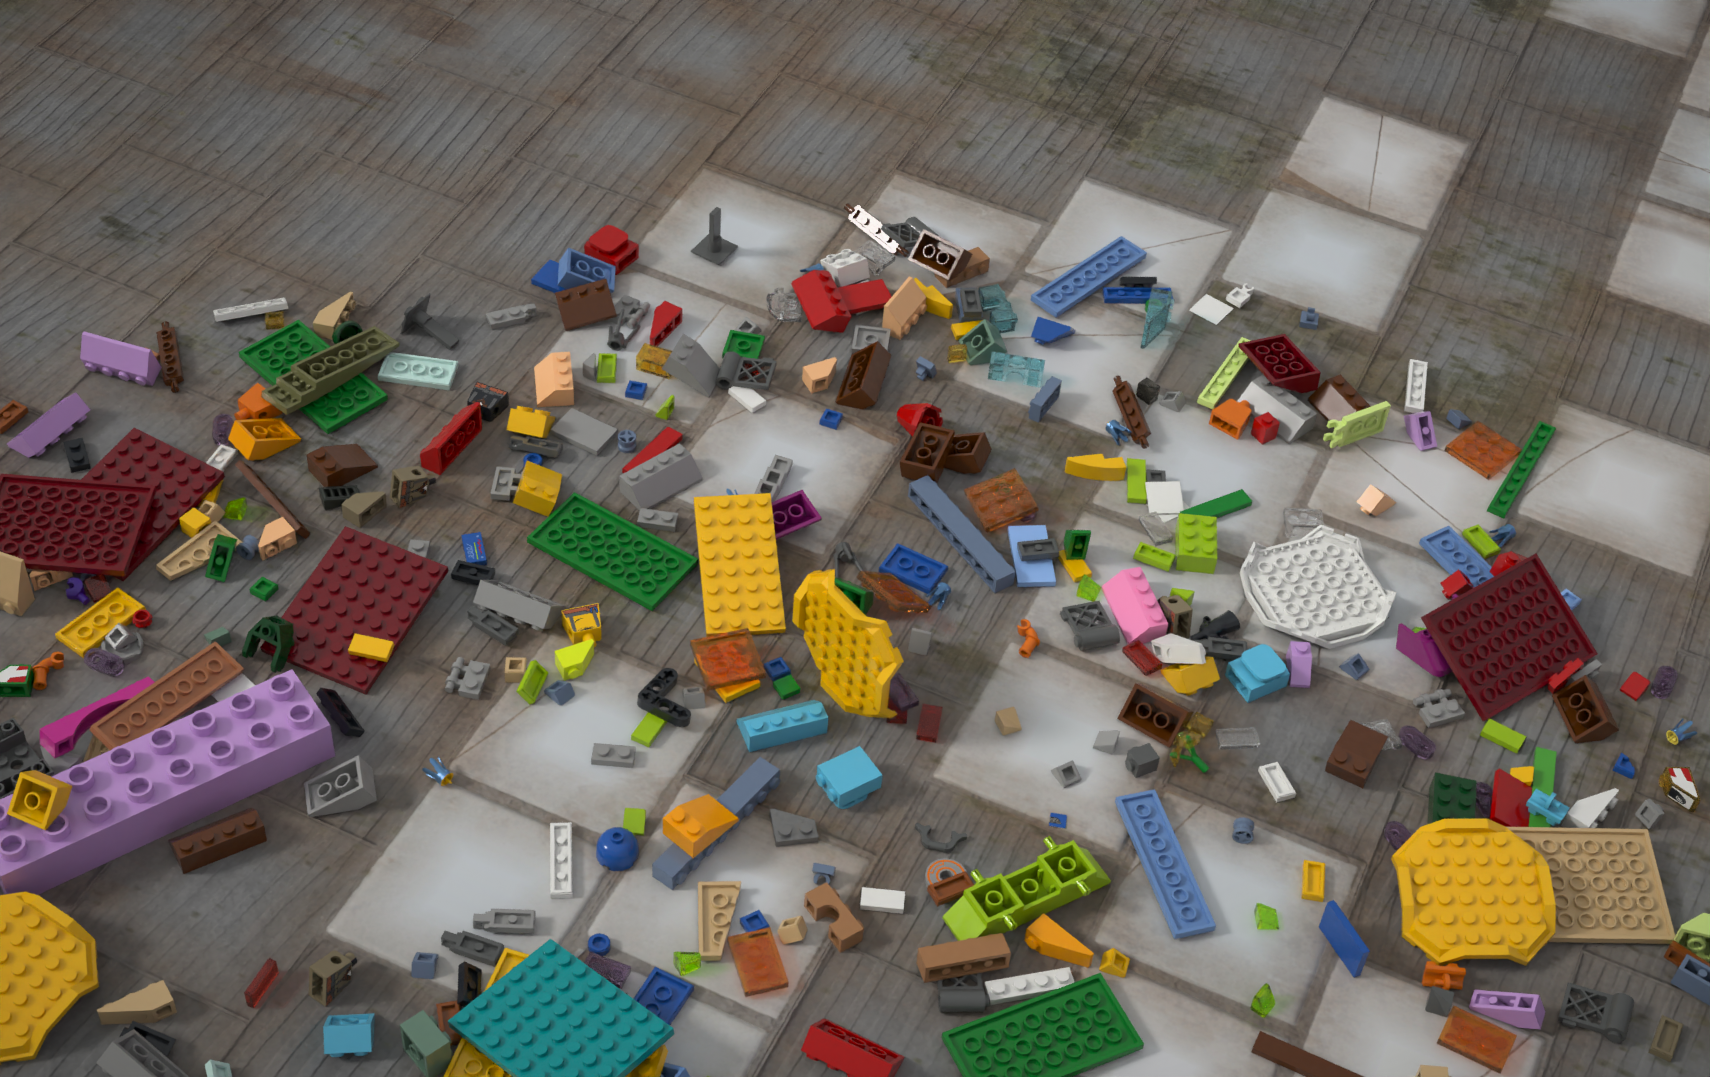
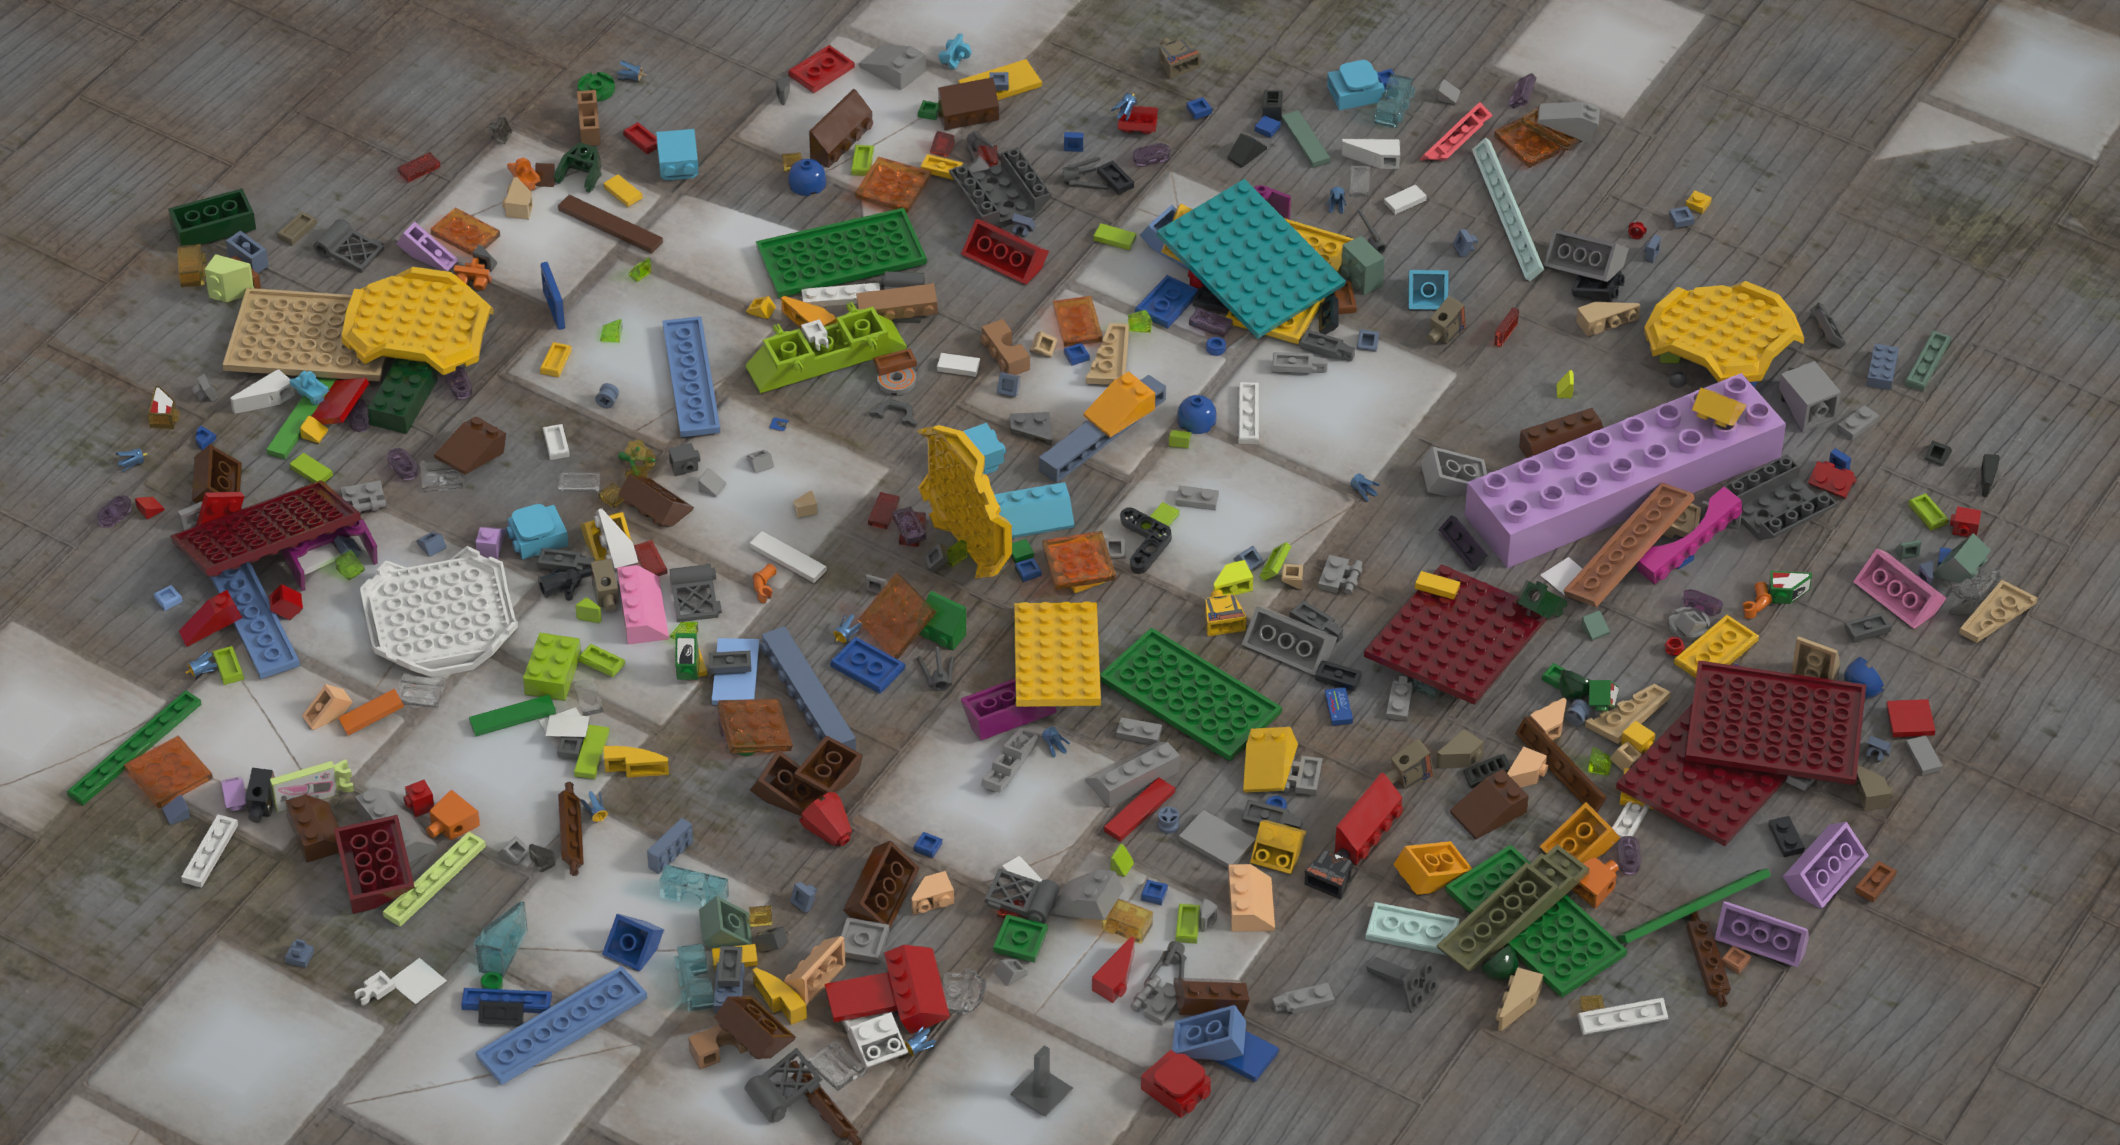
camera: 170 degrees left, 0 degrees up
none -> black torso [245,768,275,823]
none -> orange tile [338,688,404,736]
none -> white tile [749,531,827,583]
none -> dark grey slope [756,927,788,952]
none -> white plate [801,319,829,351]
none -> light orange slope [1393,841,1472,895]
none -> light nougat slope [1507,747,1548,787]
none -> neon yellow slope [1556,370,1574,398]
none -> dark green hat [1559,670,1590,701]
none -> green tile [1616,868,1771,944]

